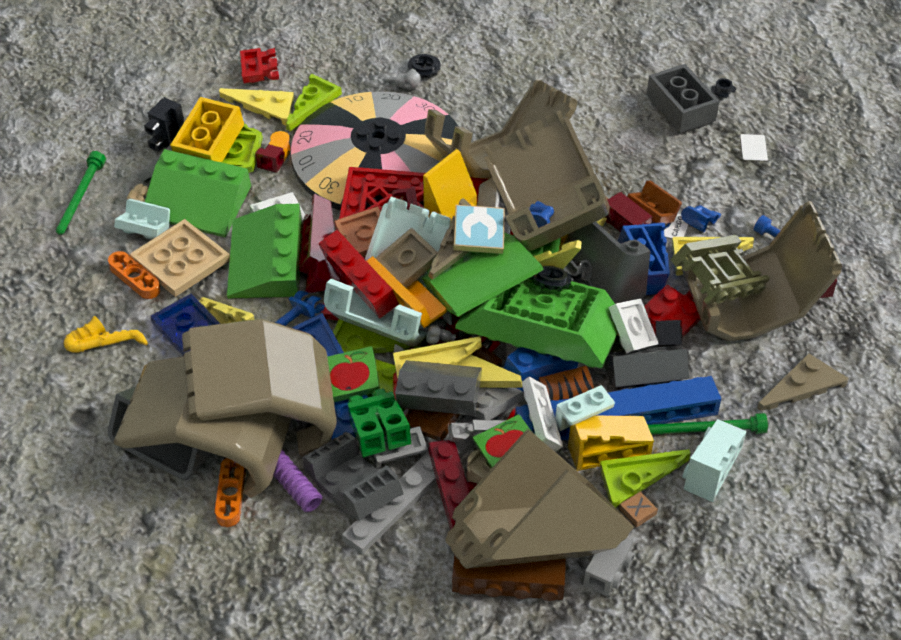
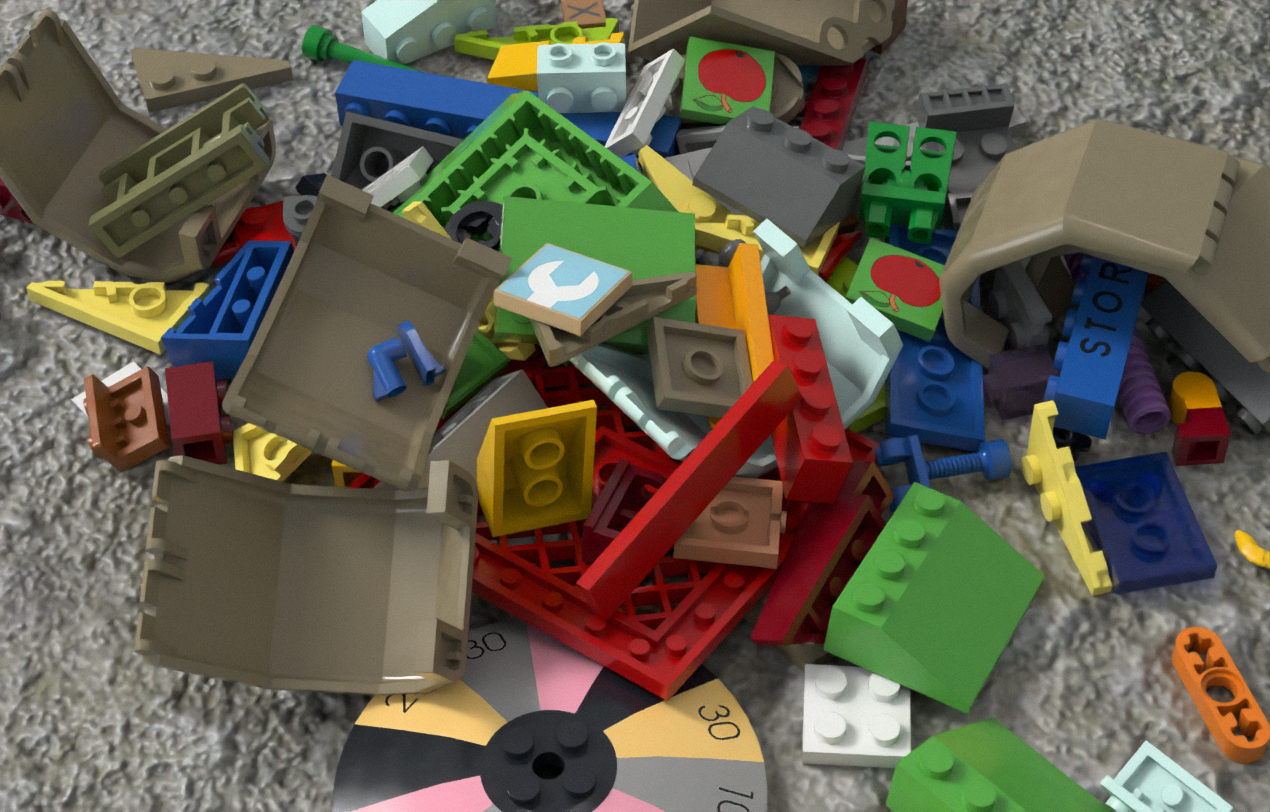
camera: 150 degrees left, 0 degrees up
tan plate [130,219,230,297] -> none
blue piece [681,205,721,232] -> none
none -> red tile [576,359,803,620]

